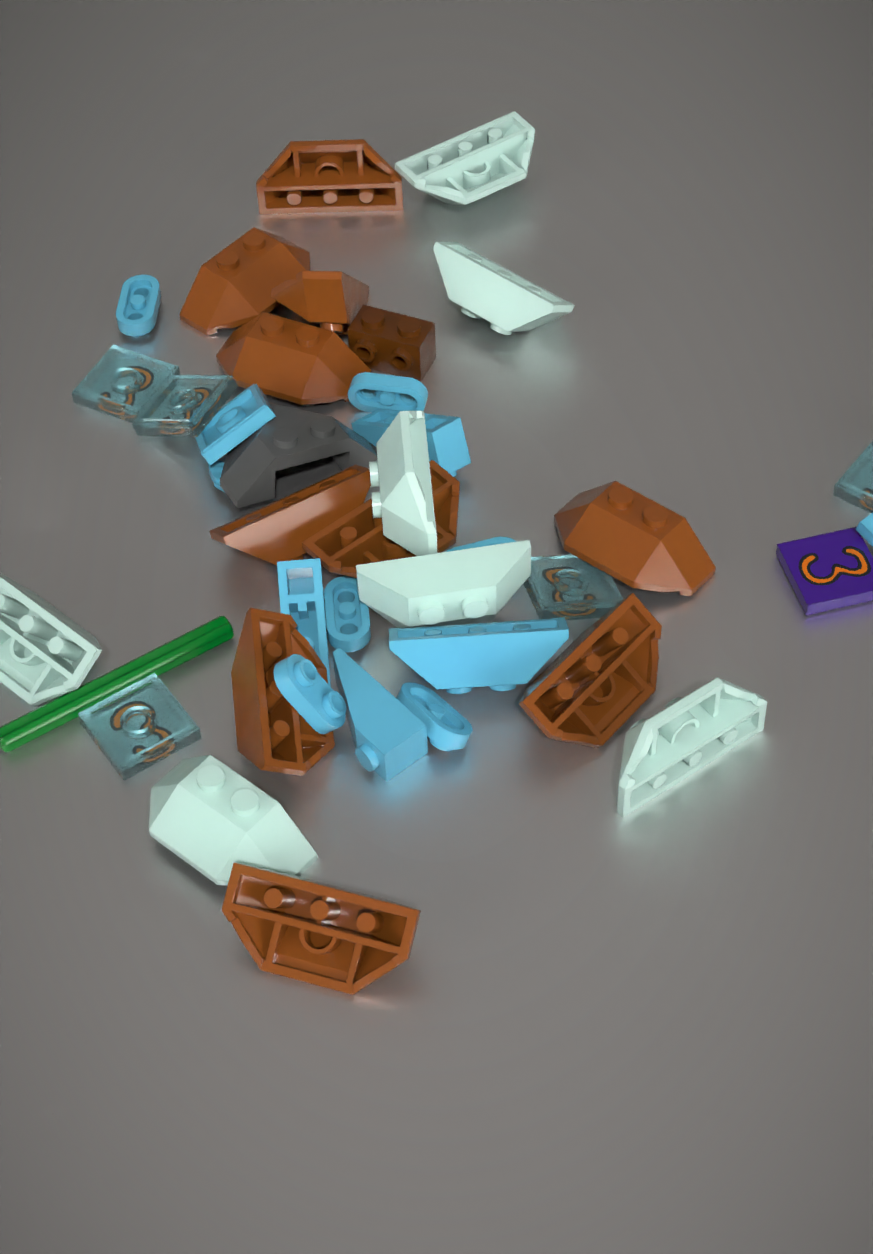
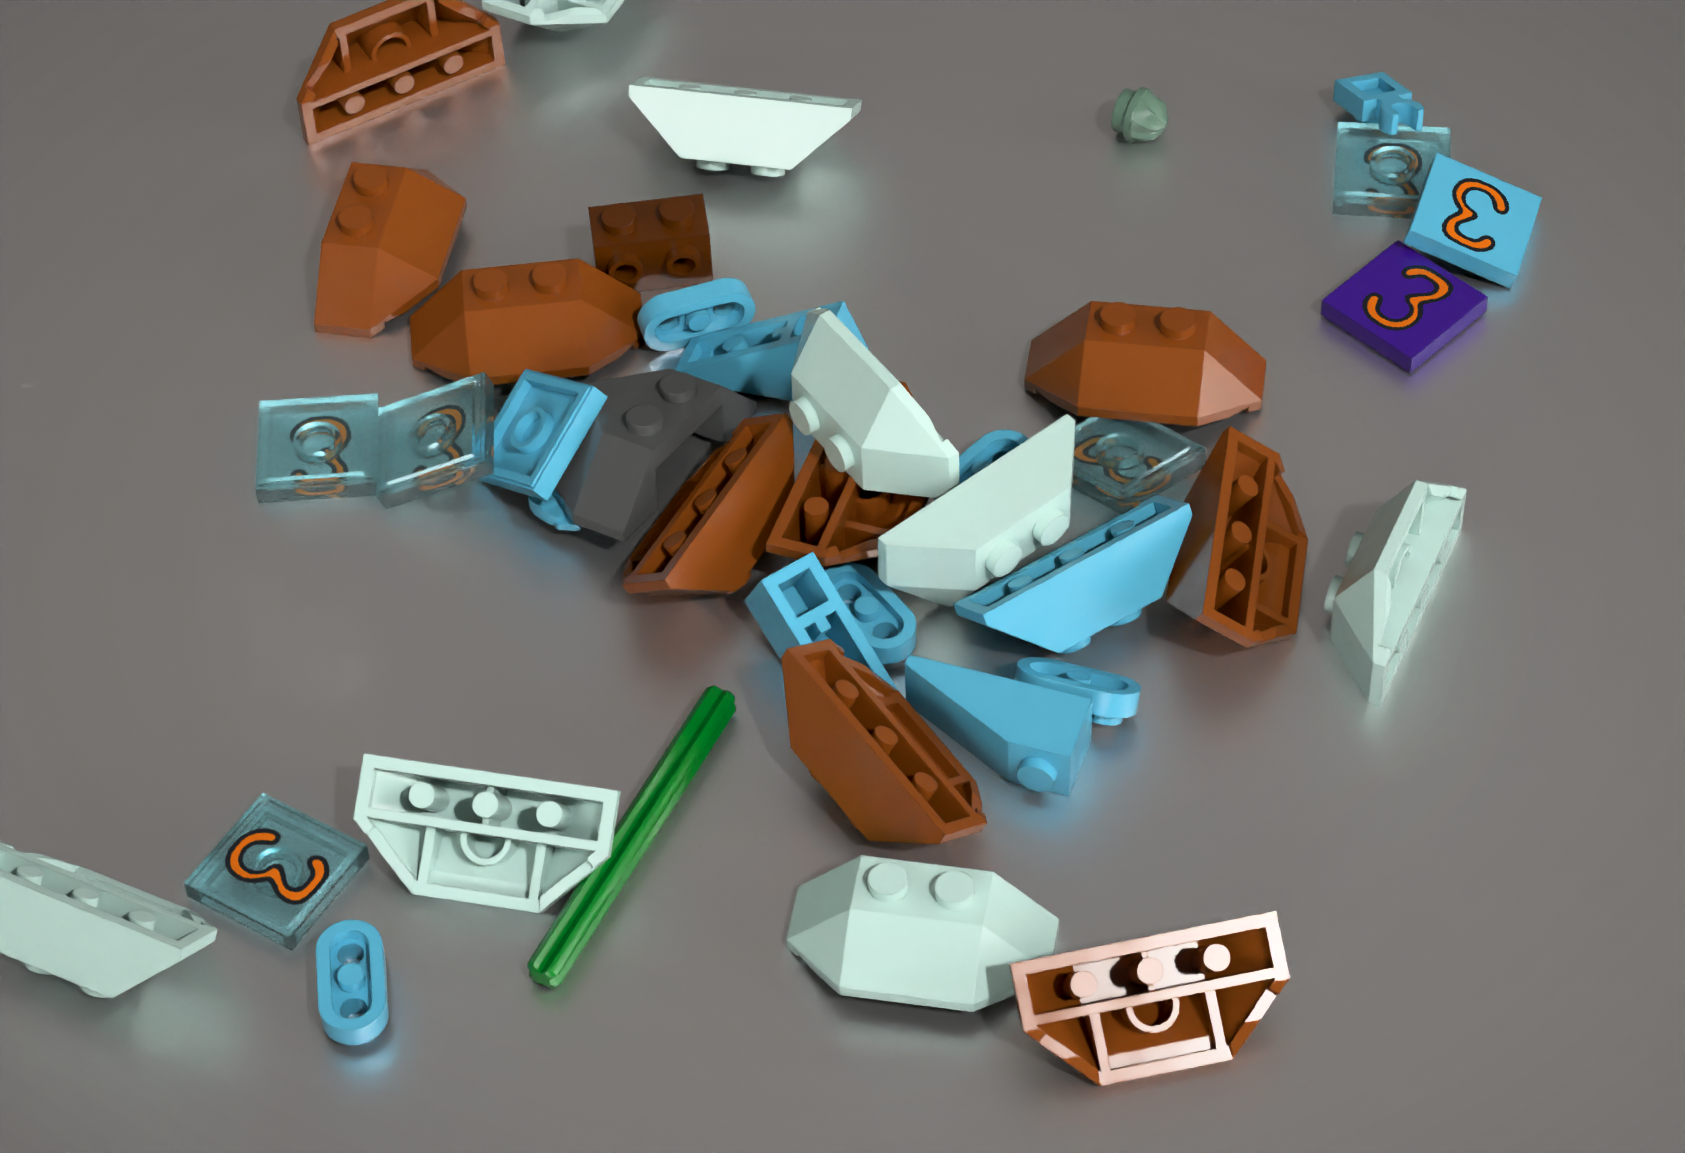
camera: 30 degrees left, 0 degrees up
clear light blue tile [78,672,201,781] -> none
medium azure plate [116,275,161,337] -> none
dark orange wedge [271,271,369,335] -> none
medium azure plate [273,654,346,734] -> none
none -> sand green plate [1111,87,1168,143]

